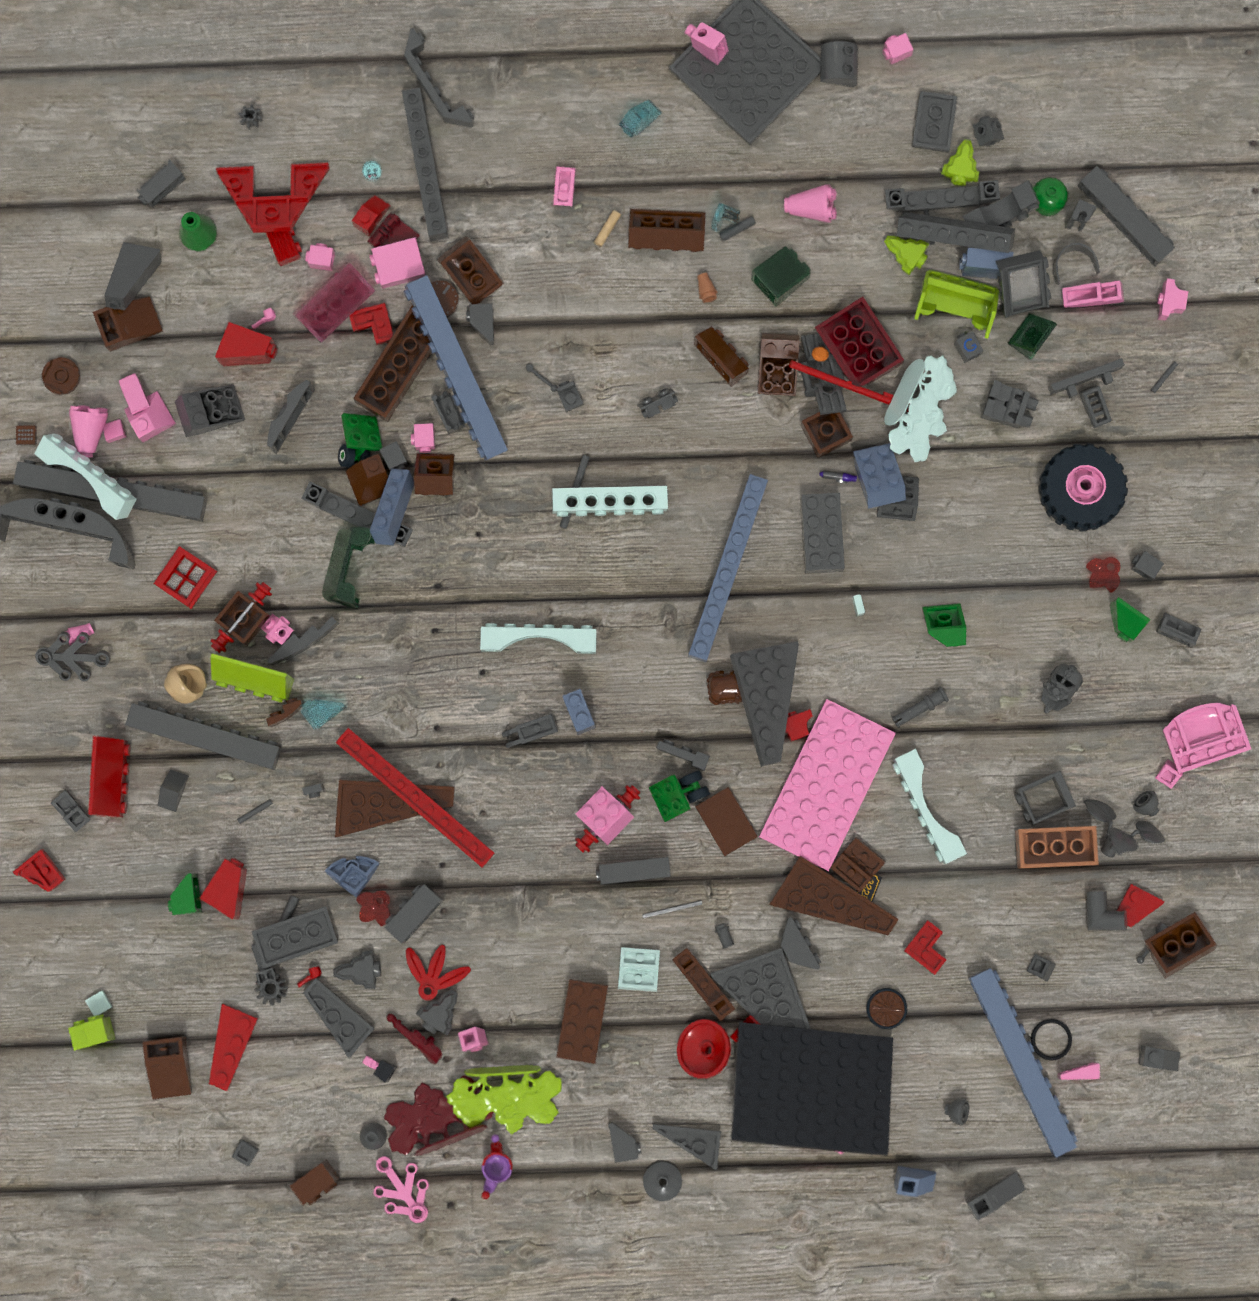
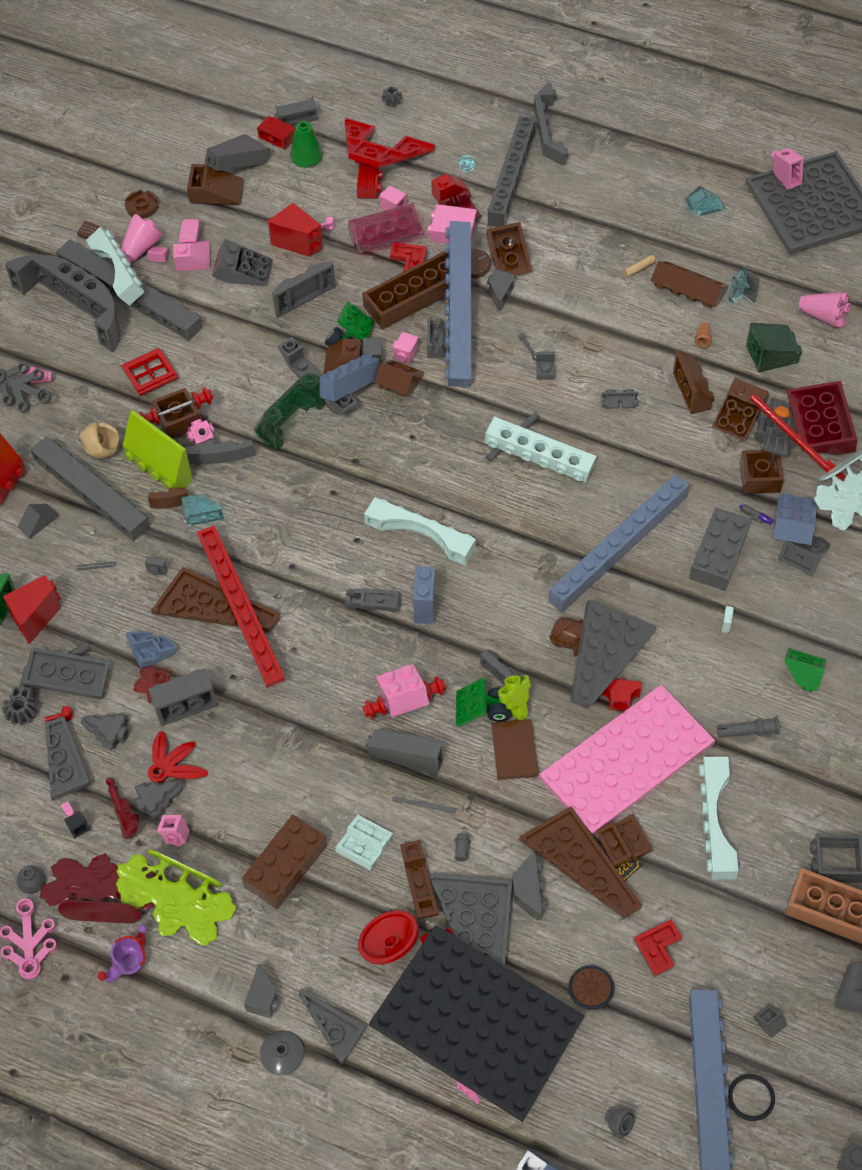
camera: 25 degrees right, 25 degrees down
bright pink slope [553,167,576,206] -> none
dark grey piece [719,216,756,242] -> none
bright pink slope [1057,1062,1100,1080] -> none
none -> red brick [257,115,295,150]
none -> lime rock [498,675,531,720]

